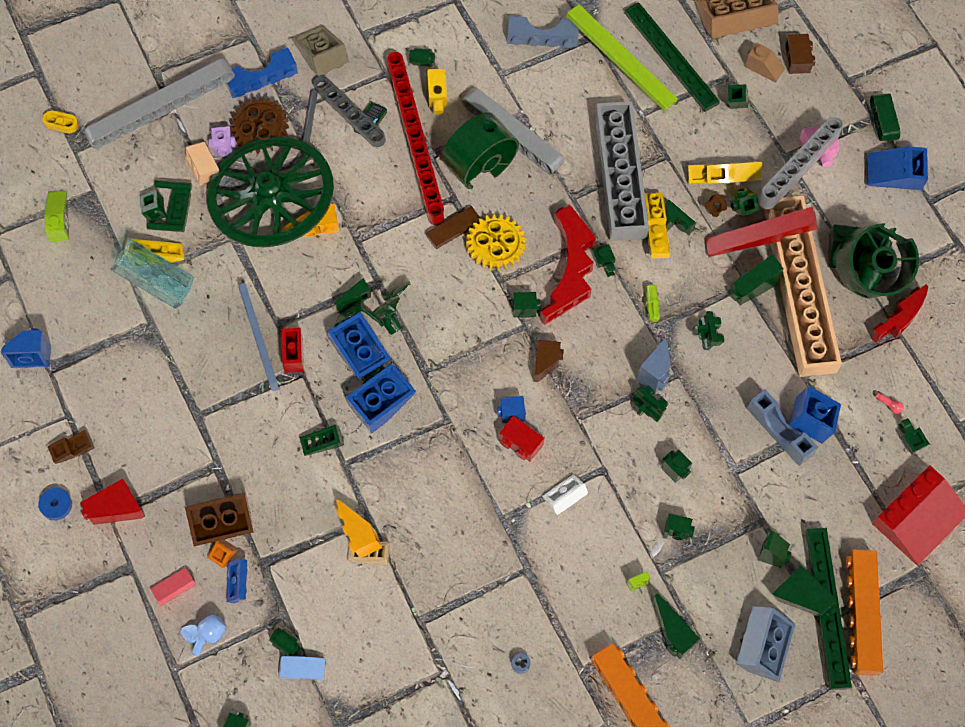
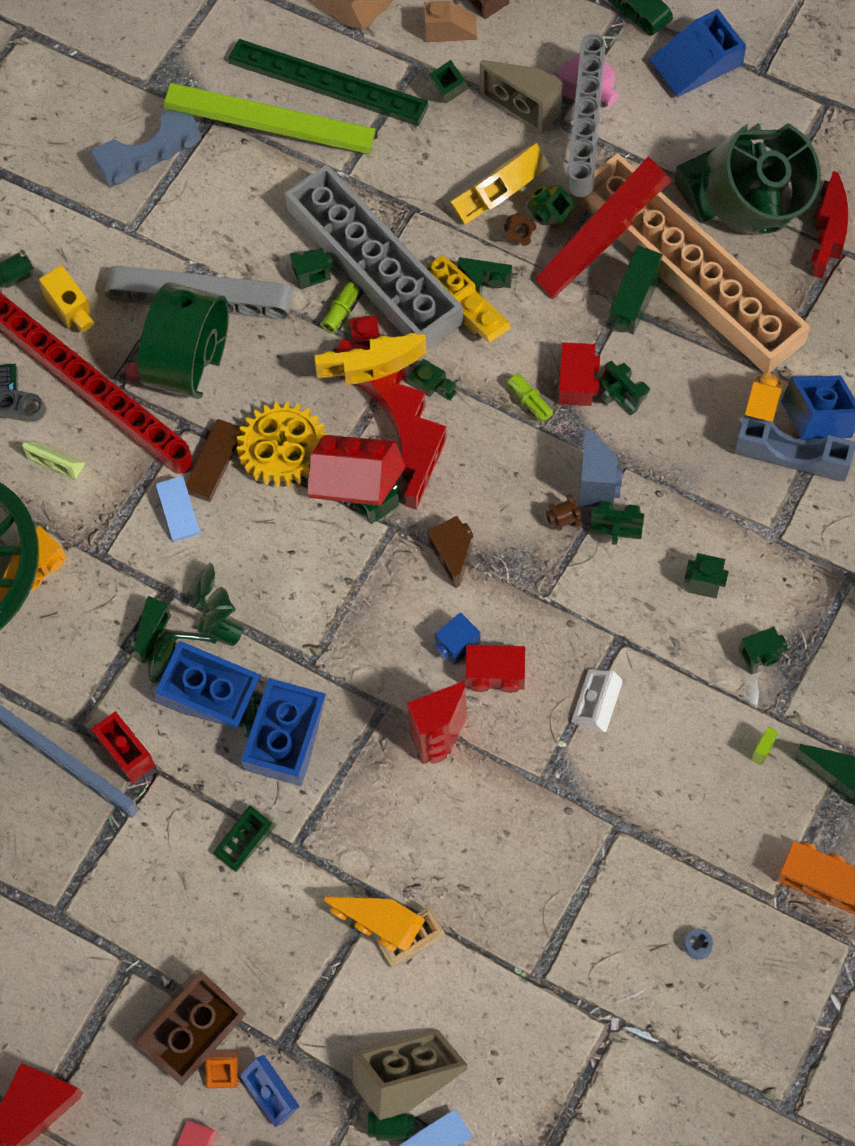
camera: 30 degrees left, 0 degrees up
none -> yellowish green slope [22,441,85,479]
none -> light blue slope [156,476,200,542]
none -> dark green brick [290,248,333,289]
none -> slope [308,435,406,506]
none -> yellow slope [315,333,427,385]
none -> lime axle [320,282,360,334]
none -> red plate [350,315,380,346]
none -> dark tan slope [352,1029,467,1120]
none -> red slope [407,681,467,764]
none -> dark tan slope [480,60,562,134]
none -> reddish brown brick [546,494,581,531]
none -> red brick [558,342,600,406]
none -> light orange slope [745,373,784,422]

